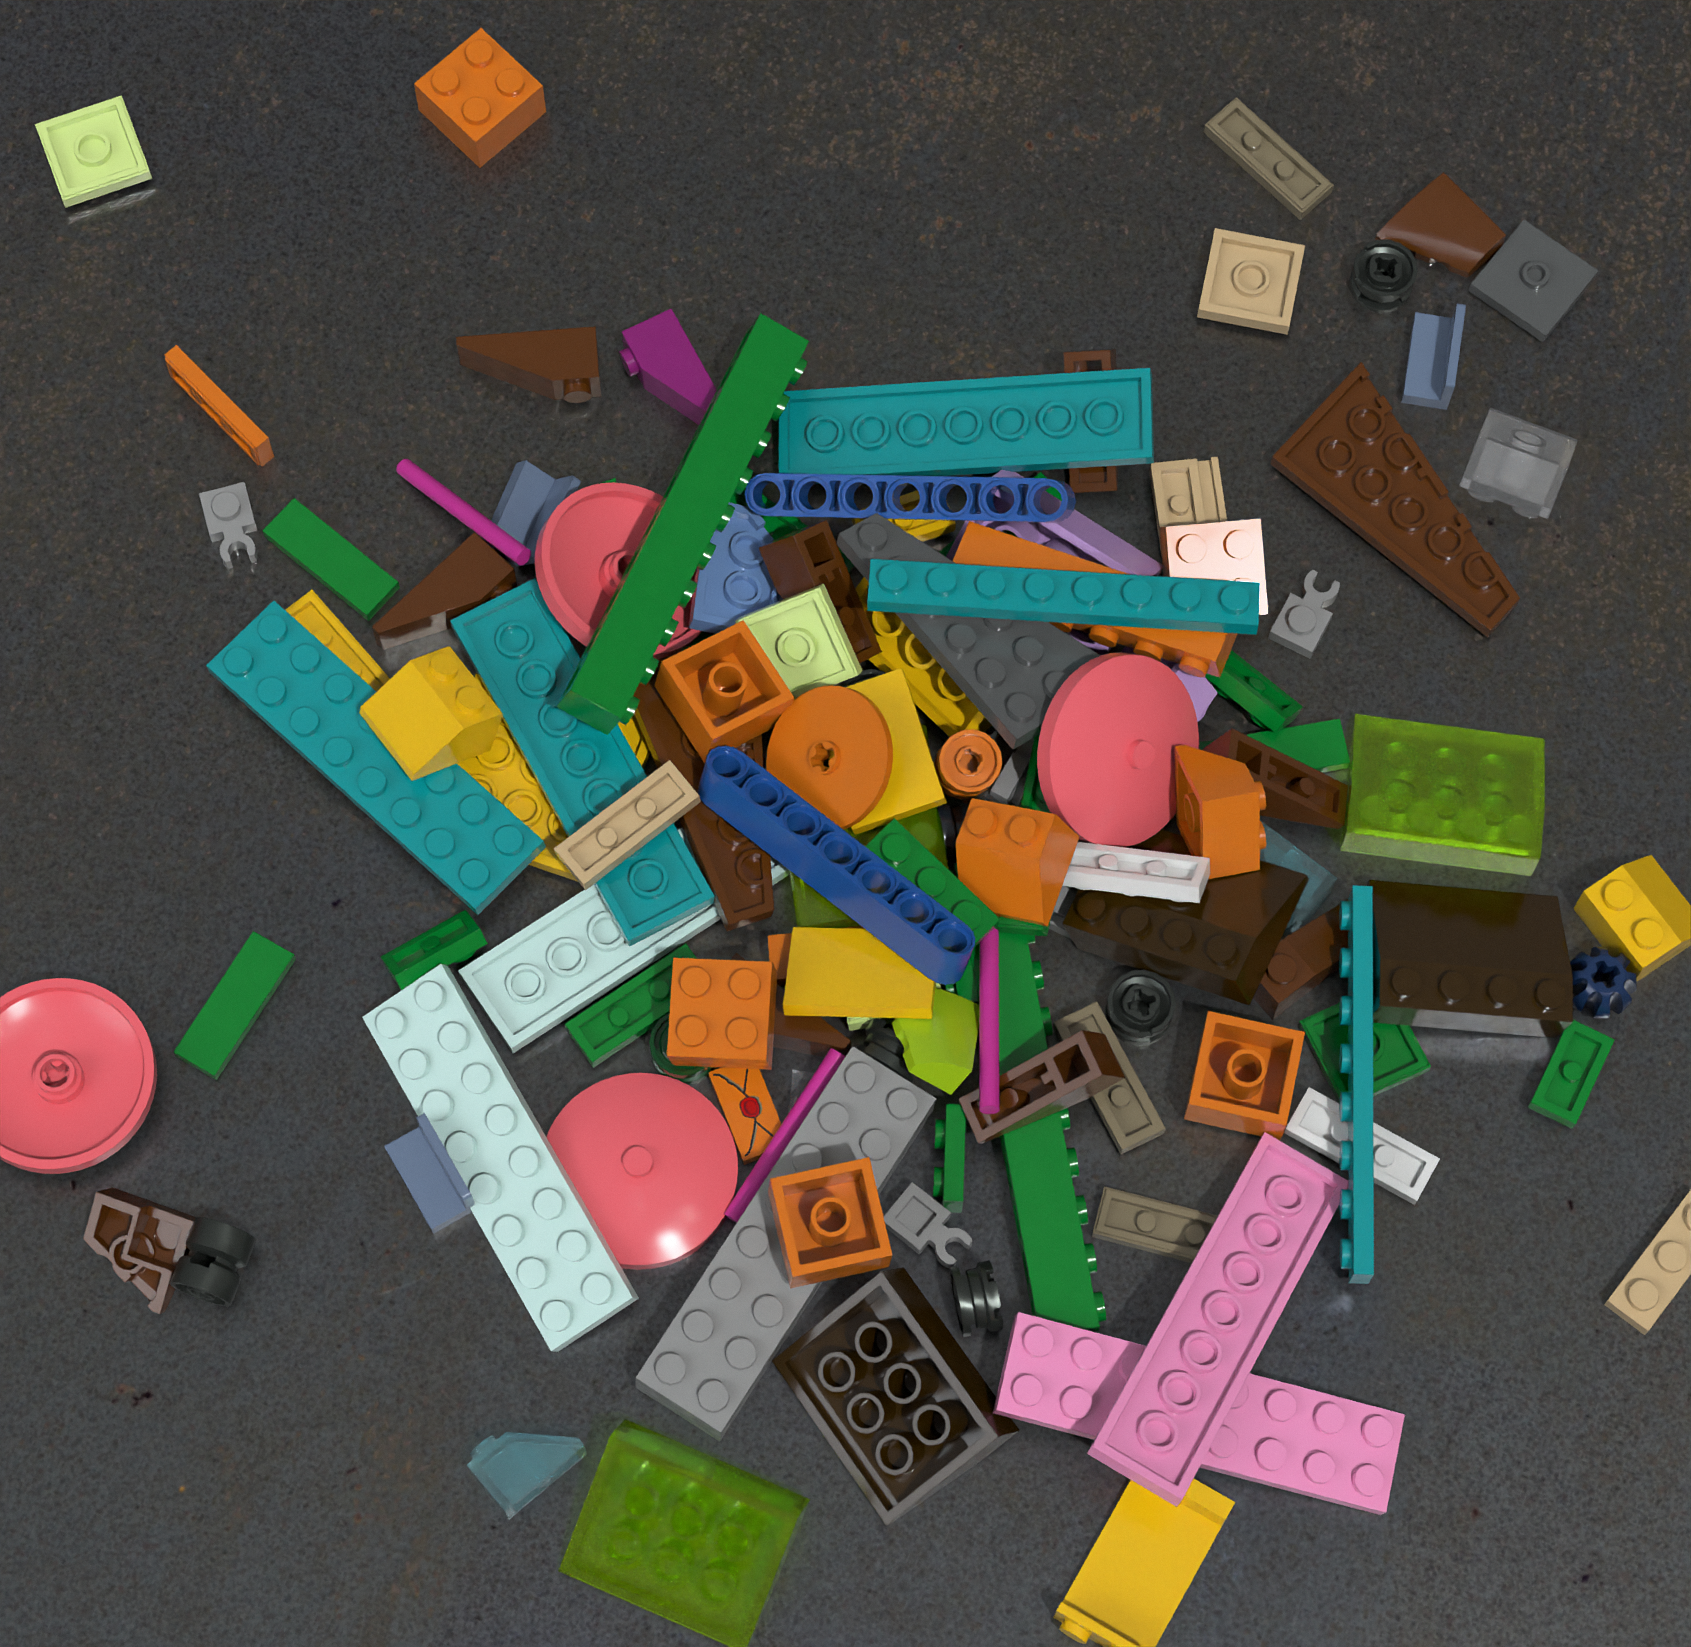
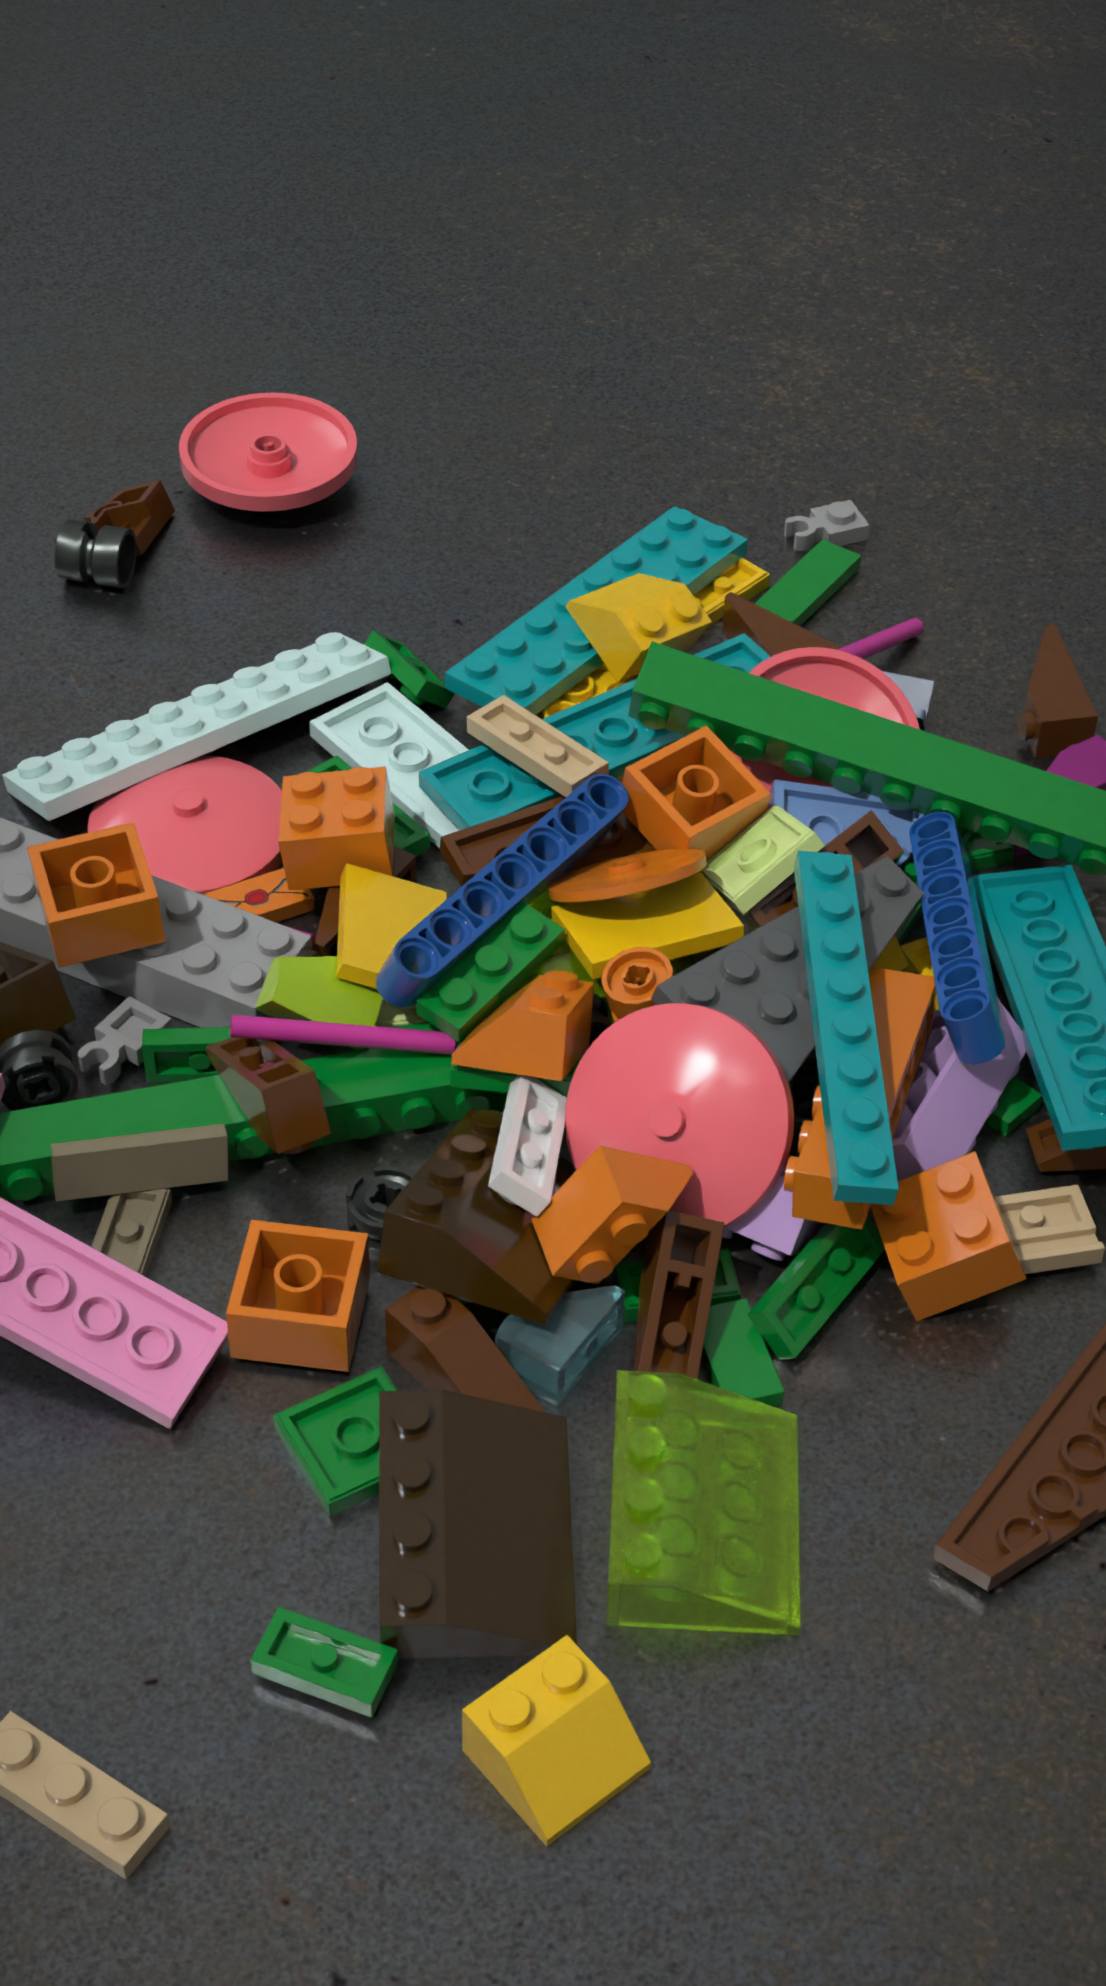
camera: 85 degrees right, 25 degrees down
orange tile [164,345,274,467] -> none
green tile [173,931,296,1080] -> none
sand blue panel [384,1113,475,1234] -> none
dark tan plate [1052,1001,1166,1154] -> none
light grey plate [1268,570,1340,659] -> none
white plate [1284,1087,1440,1205] -> none
teal plate [1339,885,1374,1284] -> none
dark blue piece [1570,946,1637,1019] -> none
none -> dark tan tile [51,1124,228,1202]

